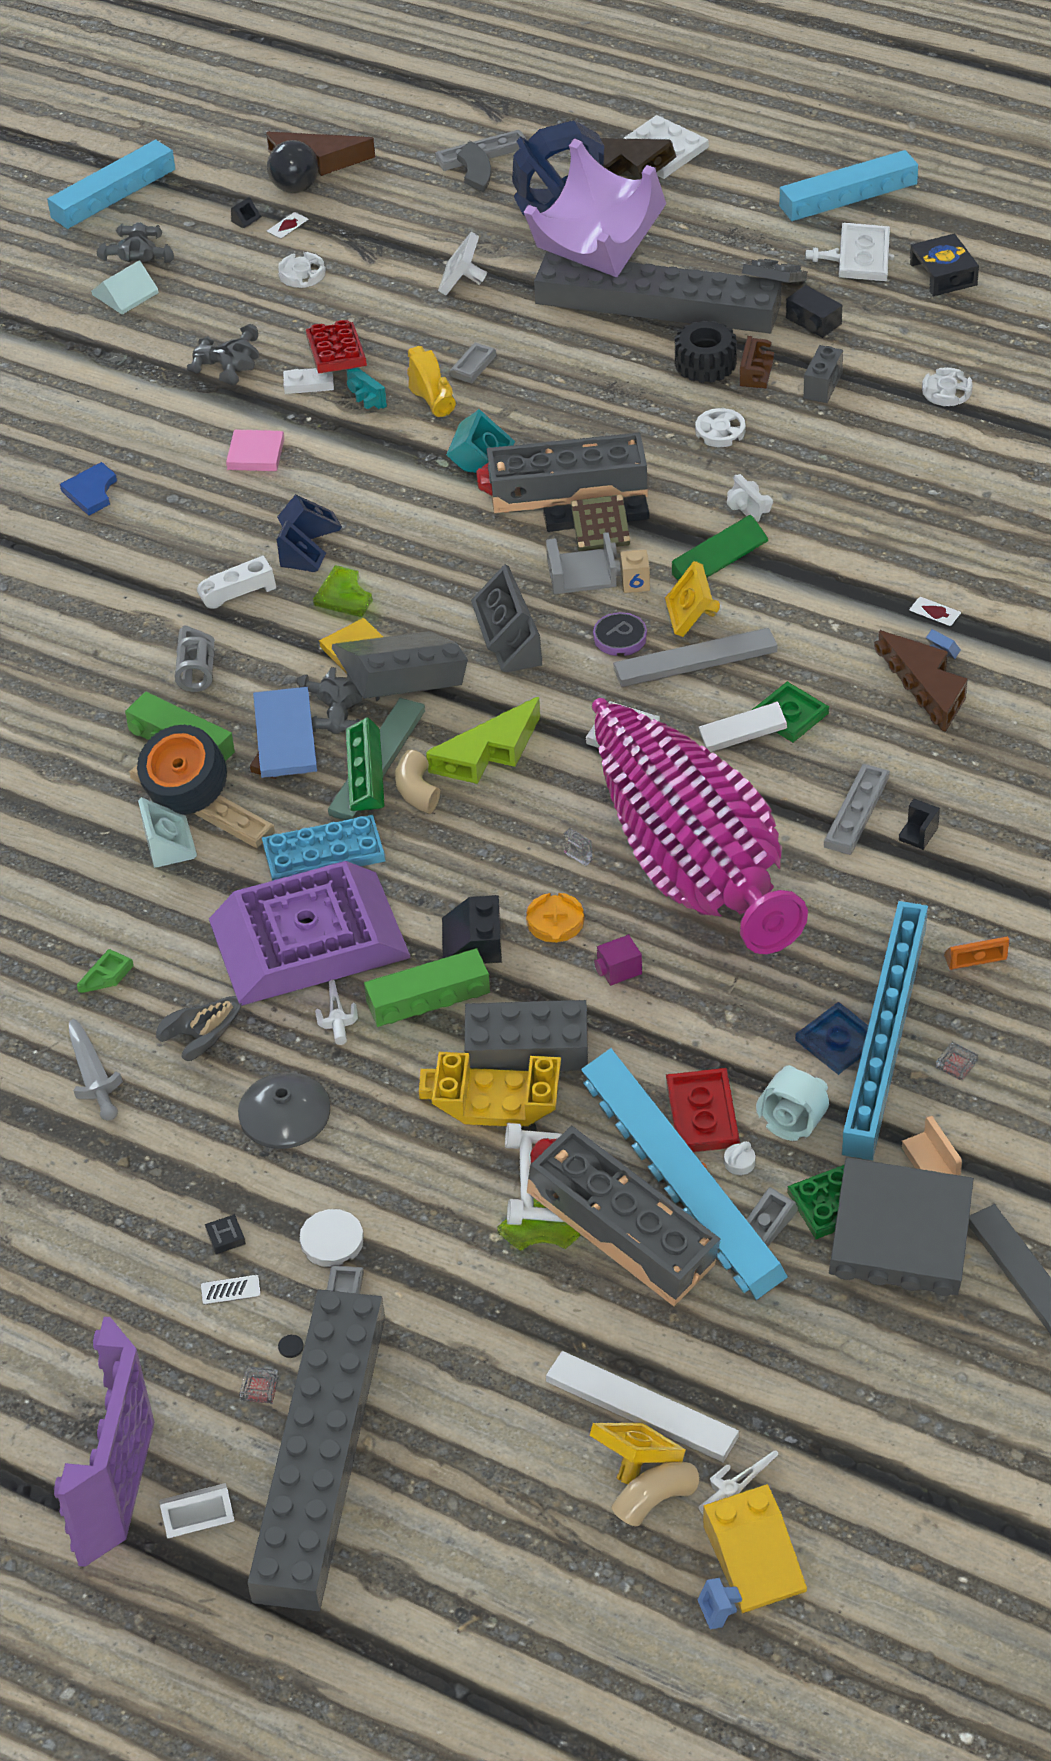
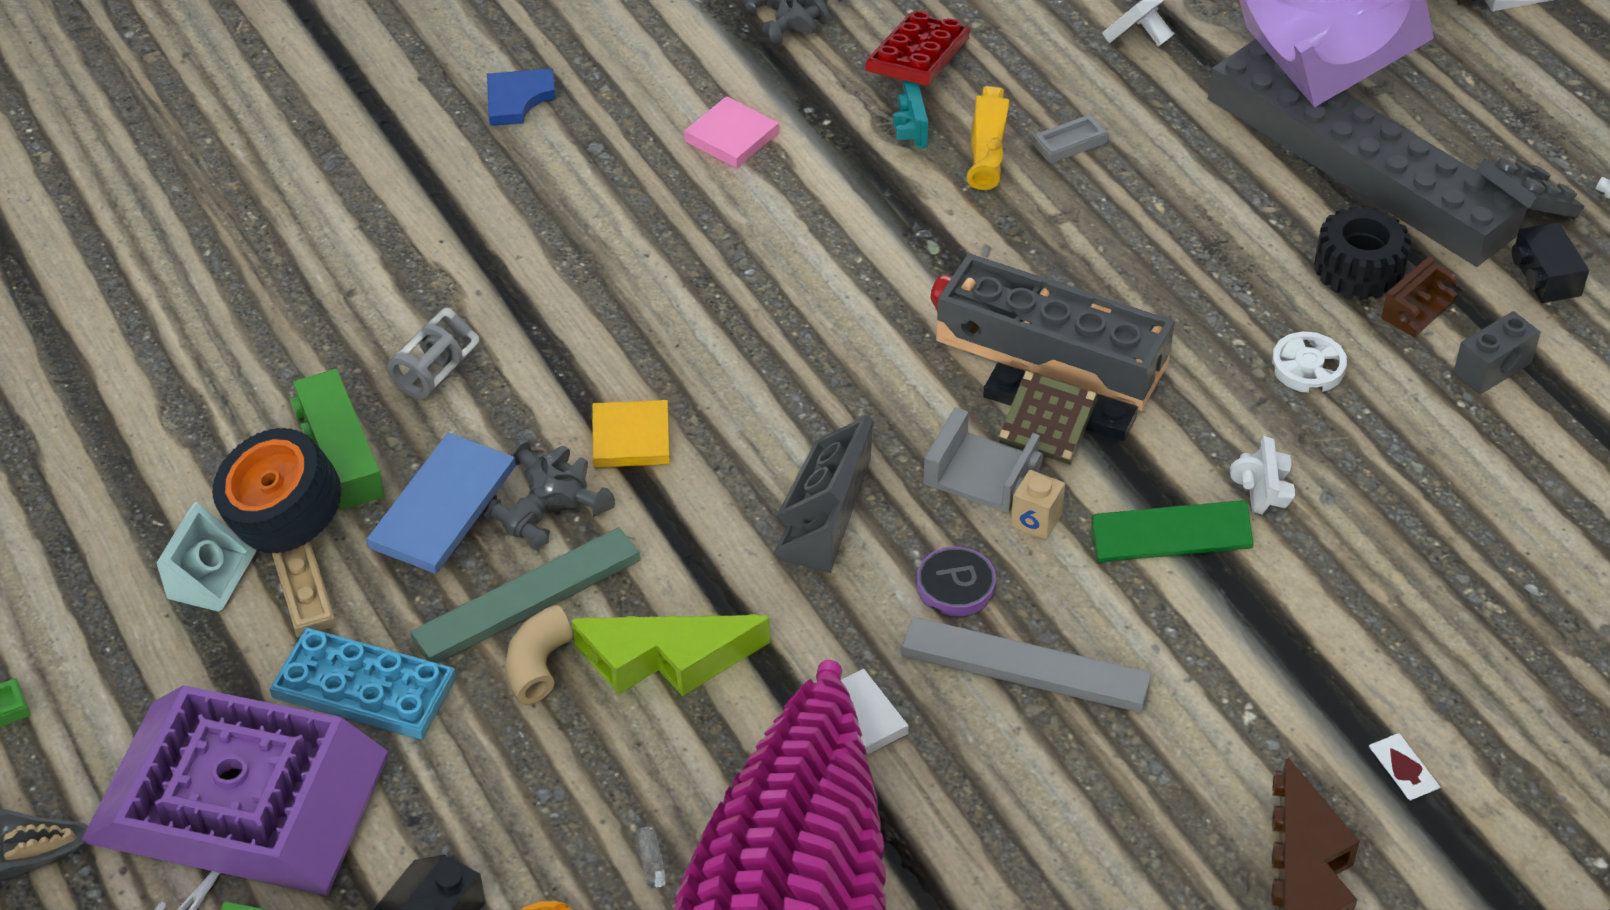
camera: 30 degrees right, 0 degrees up
white leg [197,556,277,609] -> none
dark blue slope [276,520,326,572] -> none
dark blue slope [277,494,342,539] -> none
white plate [283,368,334,394] -> none
clear neon green tile [313,565,373,618] -> none
dark grey slope [332,631,468,699] -> none
green slope [346,717,385,811] -> none
teal slope [446,409,515,473] -> none
yellow tile [665,561,720,637] -> none
white tile [699,702,787,752] -> none
green tile [752,681,829,743] -> none
medium blue tile [926,629,961,659] -> none

